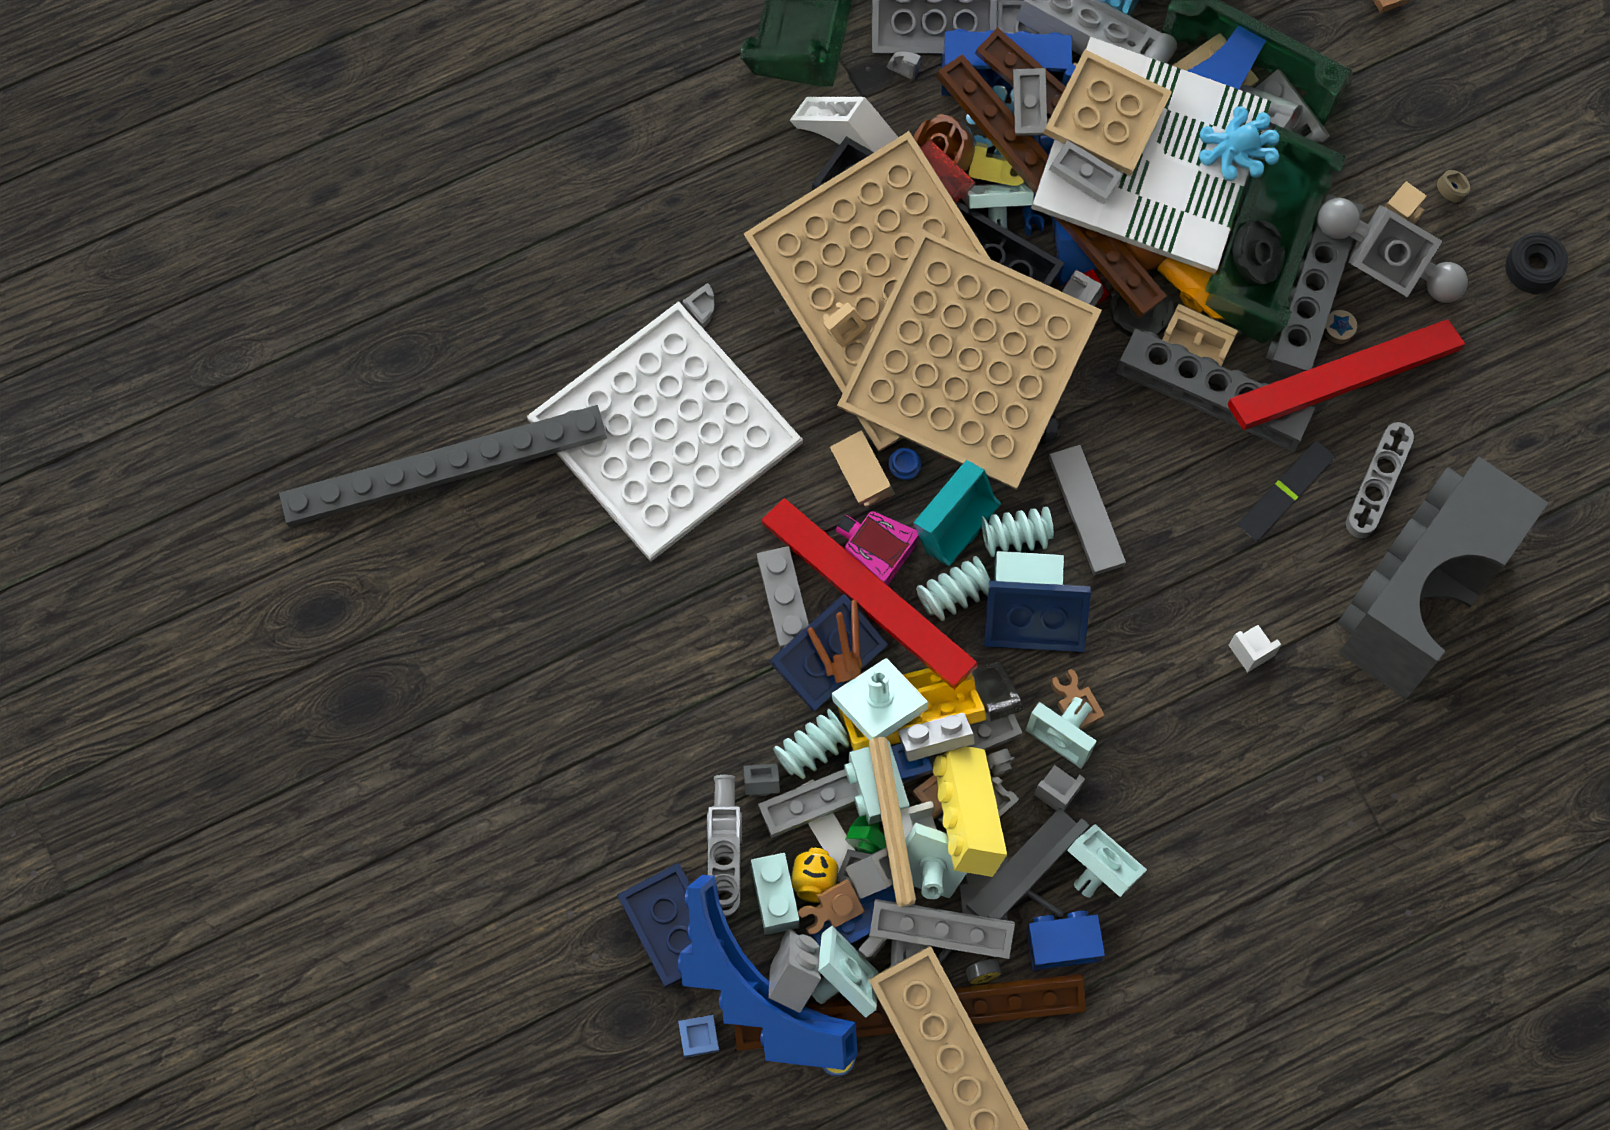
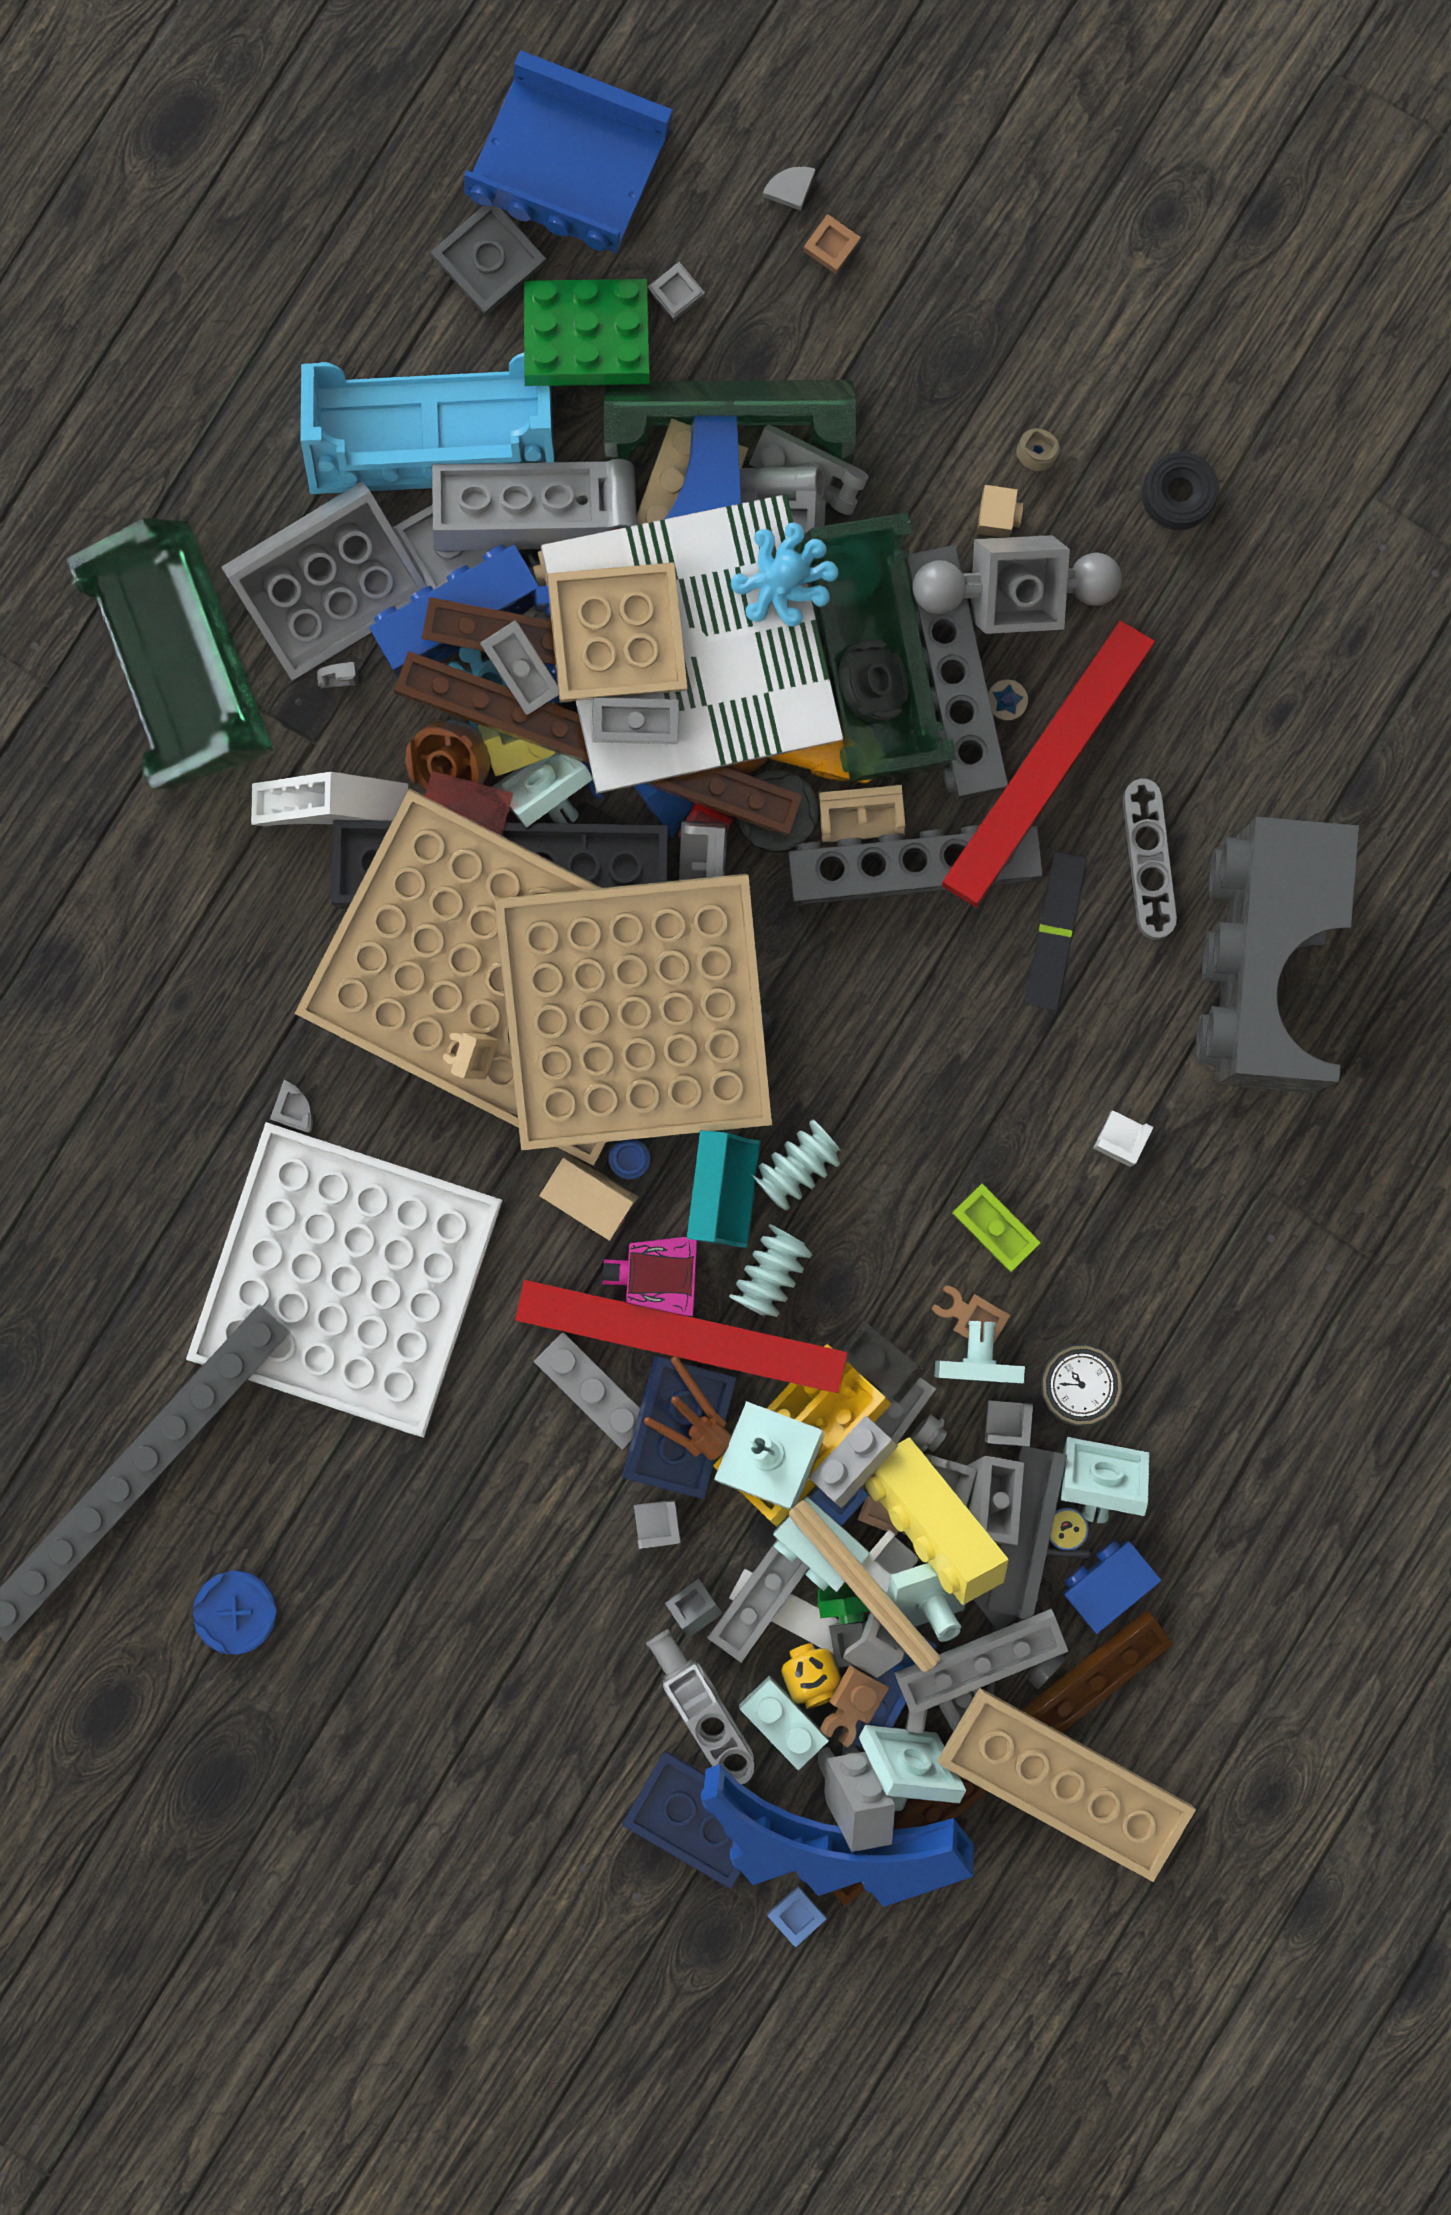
camera: 30 degrees left, 15 degrees up
light aqua piece [773,709,850,779] -> none
dark blue plate [984,581,1091,652] -> none
light aqua brick [994,551,1064,585] -> none
light grey tile [1049,445,1126,576] -> none
none -> blue tile [193,1570,278,1655]
none -> light grey panel [634,1499,681,1549]
none -> lime plate [952,1184,1040,1272]
none -> light grey slope [967,1456,1024,1547]
none -> tile [1040,1344,1123,1426]
none -> light yellow tile [1049,1508,1088,1550]

